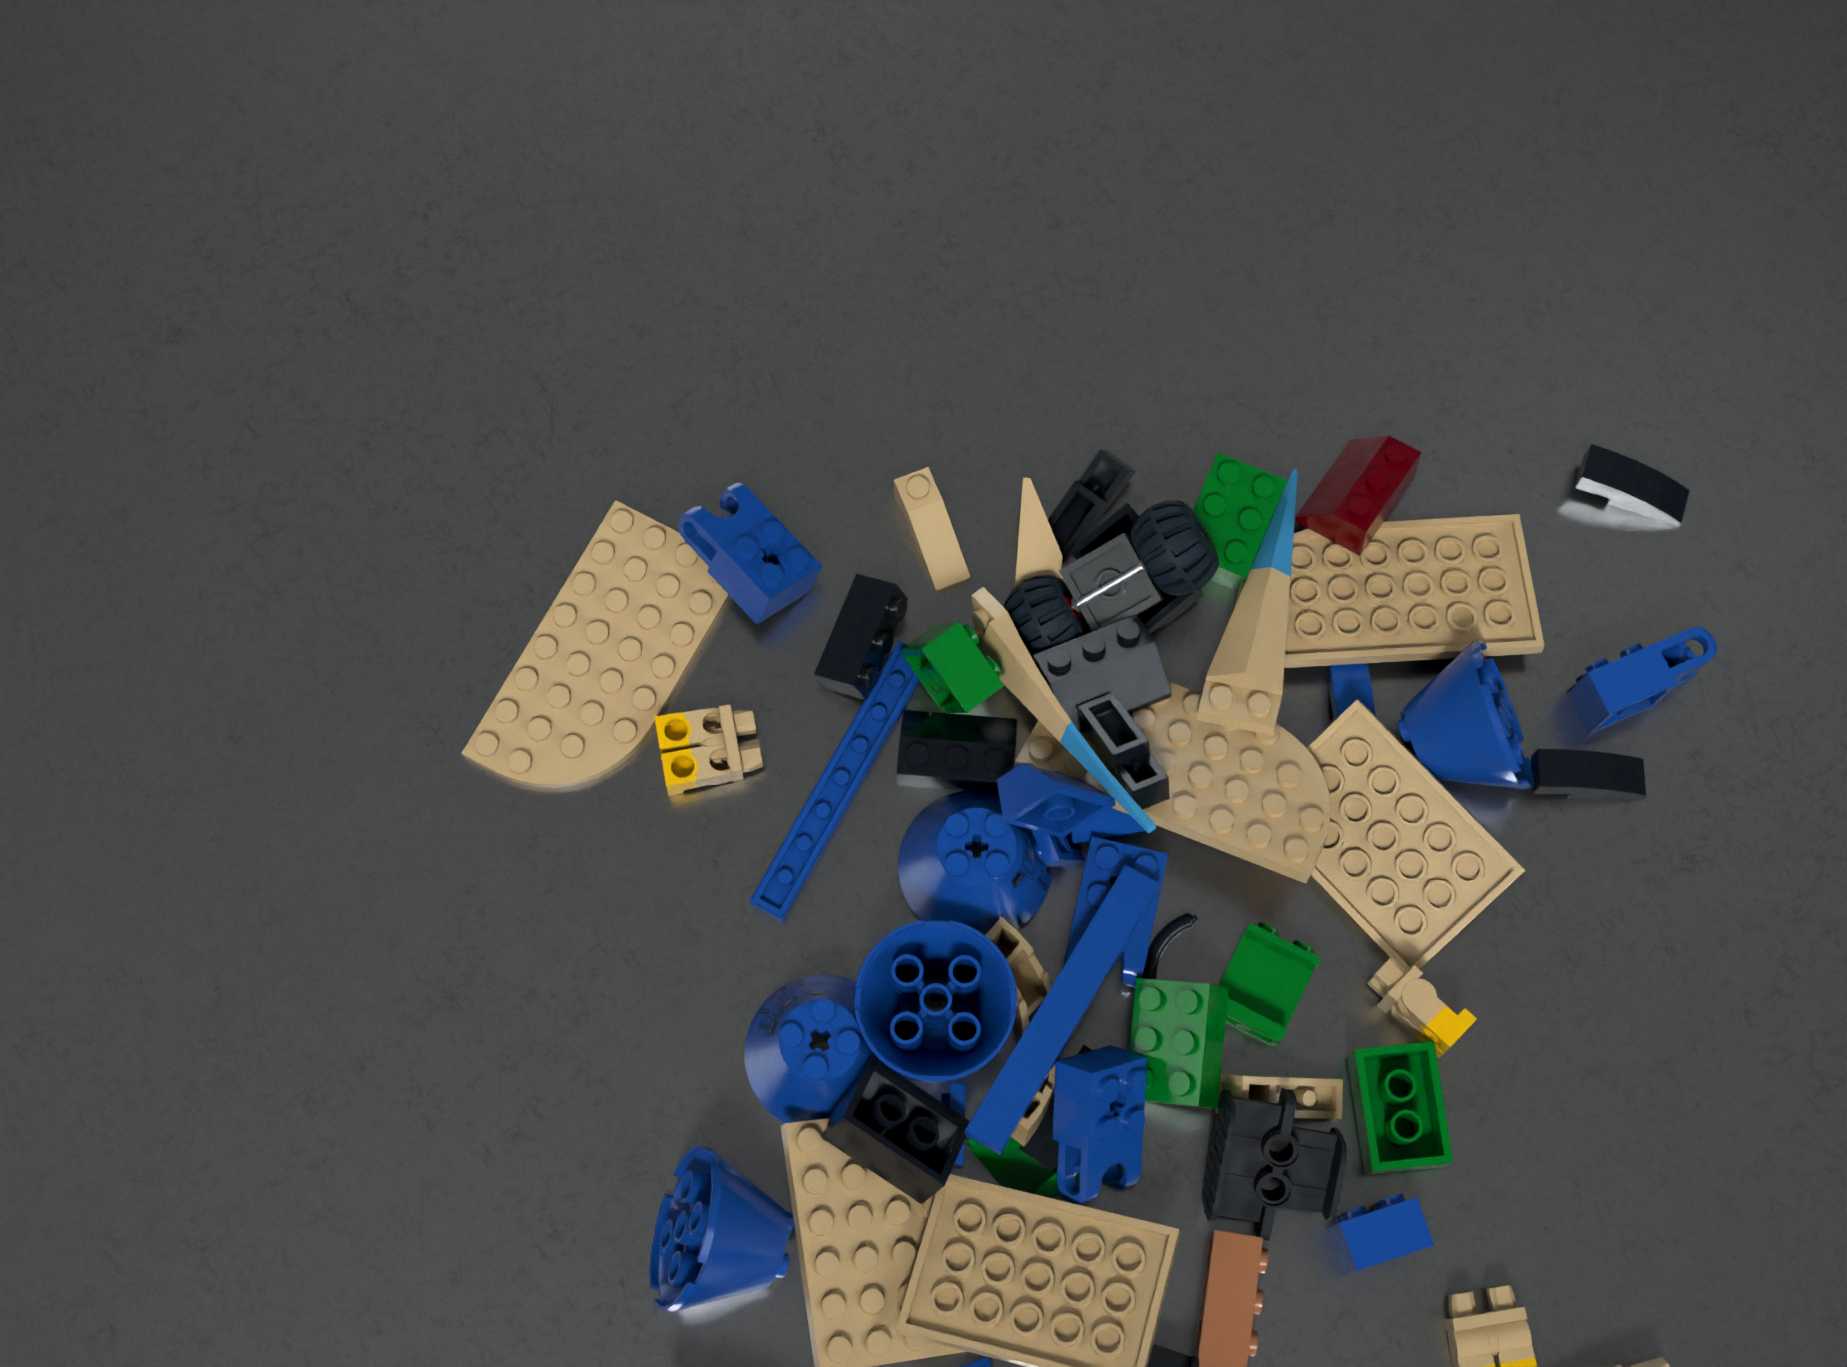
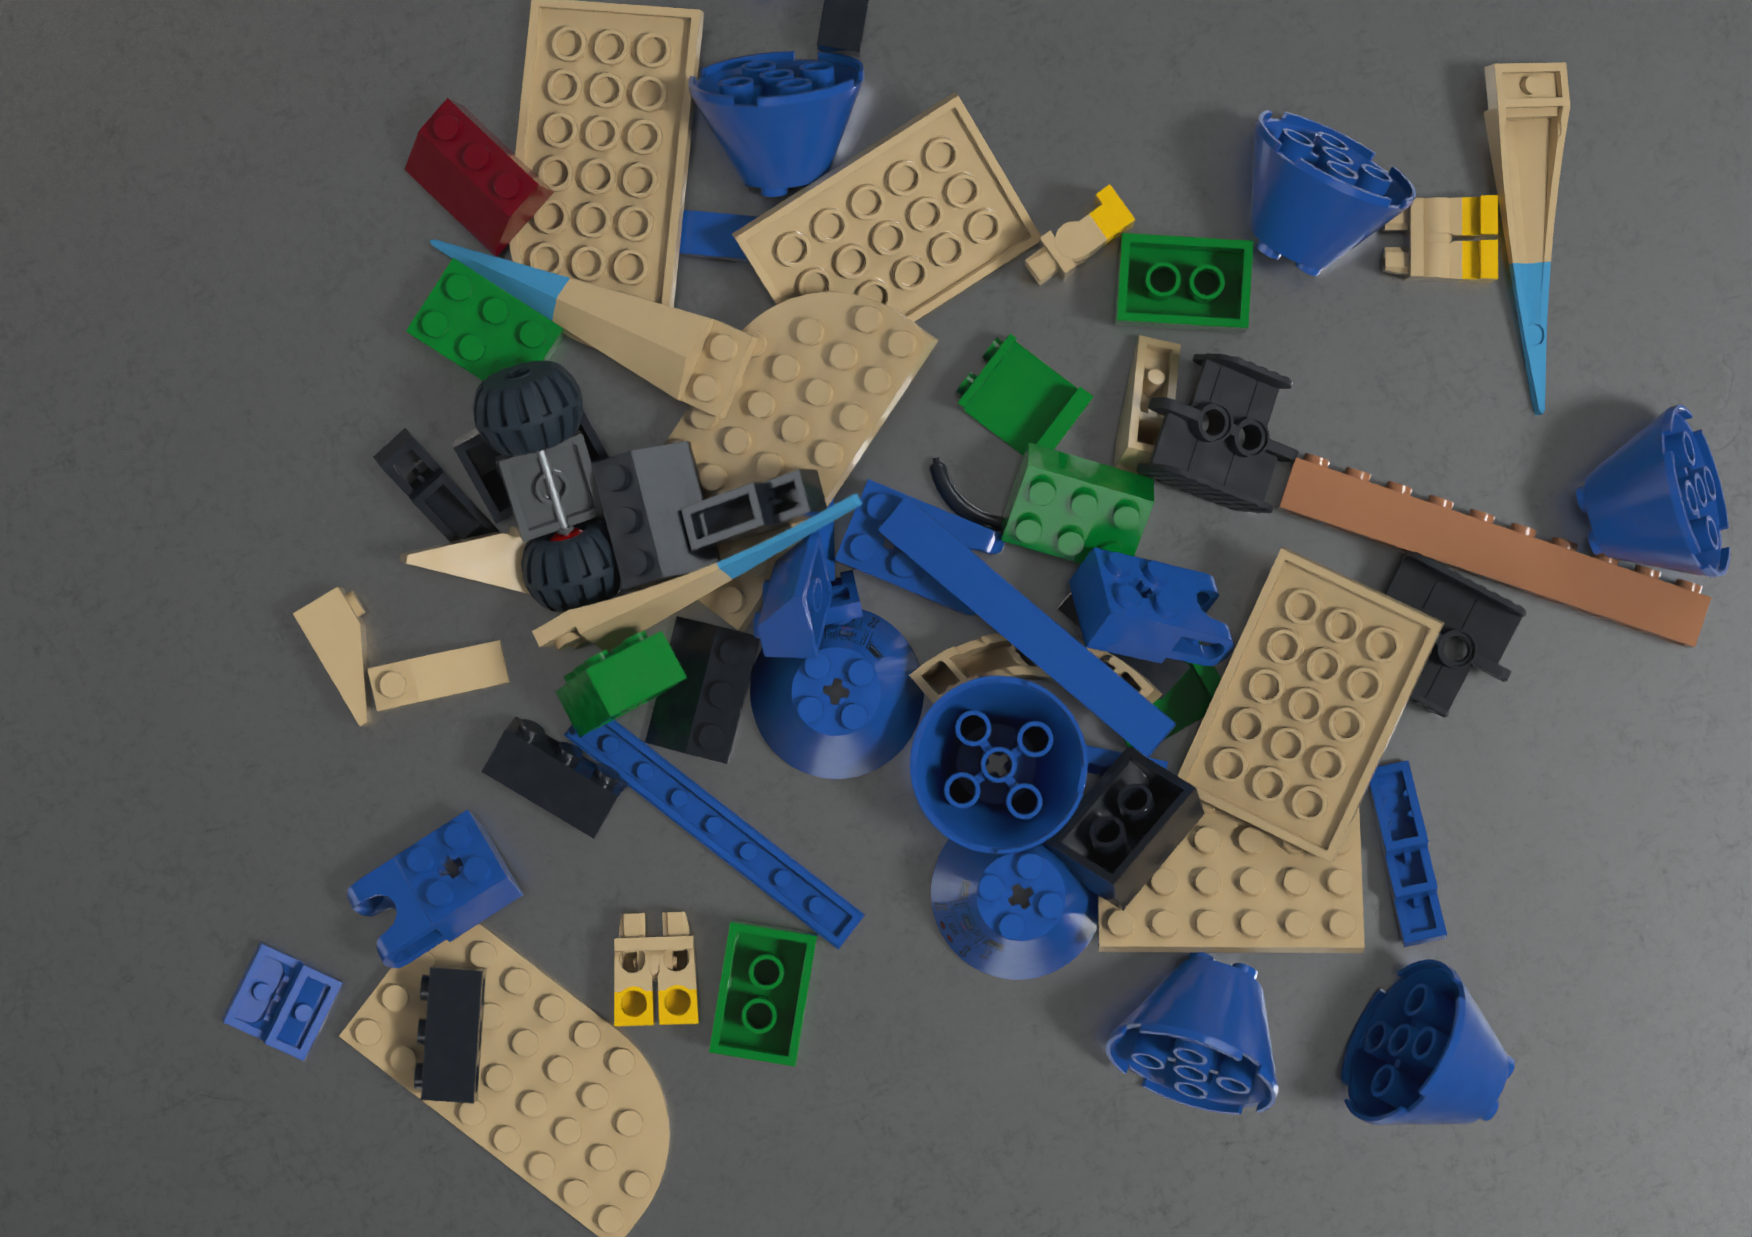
camera: 80 degrees left, 15 degrees up
blue brick [1327,1193,1434,1276] -> none
none -> blue slope [221,941,342,1061]
none -> tan slope [293,587,372,726]
none -> black brick [414,965,487,1104]
none -> green brick [709,919,818,1067]
none -> blue cone [1250,110,1416,276]

